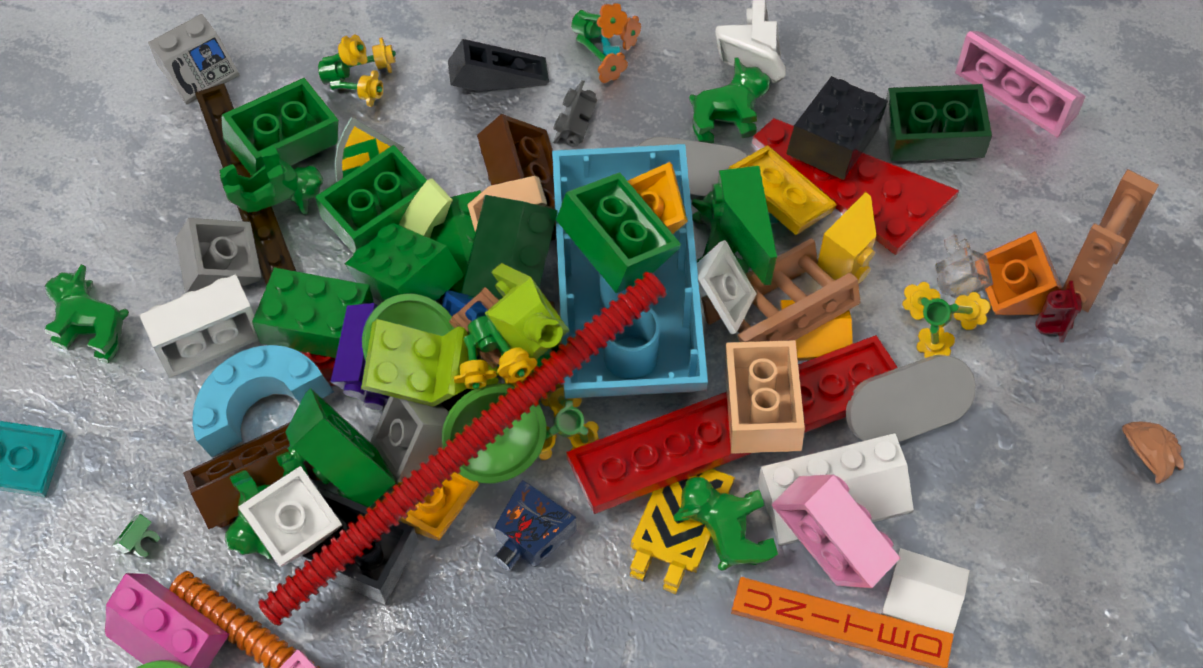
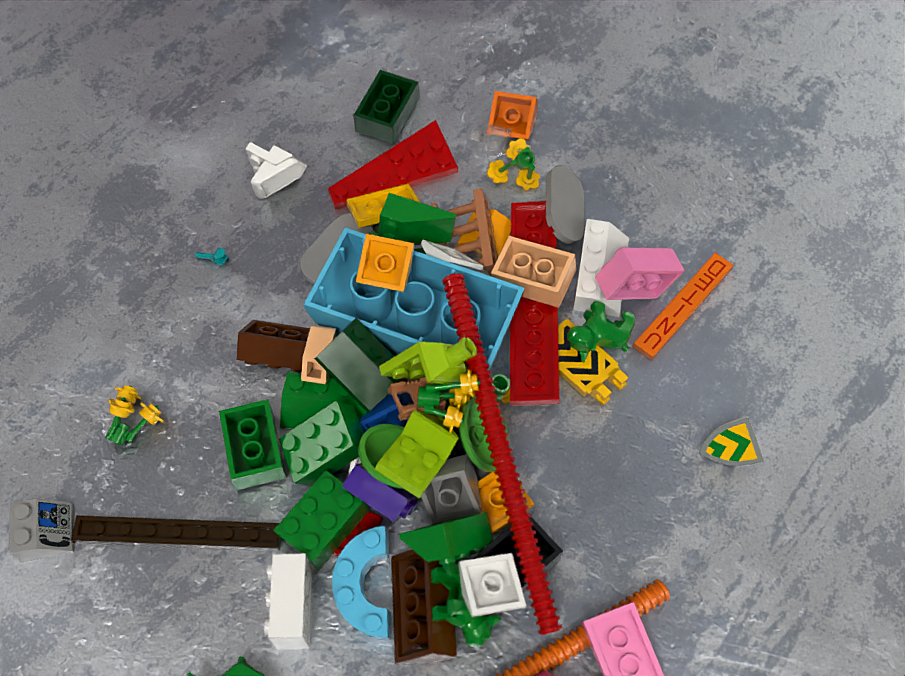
camera: 65 degrees left, 0 degrees up
light grey slope [175,218,261,293] -> none
green animal [219,145,323,215] -> none
green brick [222,78,339,176] -> none
shield [335,117,405,182] -> none
yellowish green slope [399,178,452,238] -> none
black slope [448,39,549,91] -> none
dark blue torso [493,480,577,571] -> none
dark grey hinge [553,80,597,147] -> none
green slope [556,172,681,293] -> none
orange plant [571,3,641,83] -> none
green animal [689,57,770,144] -> none
black brick [786,76,888,180] -> none
yellow slope [817,192,876,284] -> none
white slope [881,548,970,634] -> none
bright pink slope [955,31,1086,138] -> none
dark red hinge [1035,280,1082,343] -> none
nougat fence [1062,169,1159,312] -> none
nougat hat [1122,421,1184,484] -> none

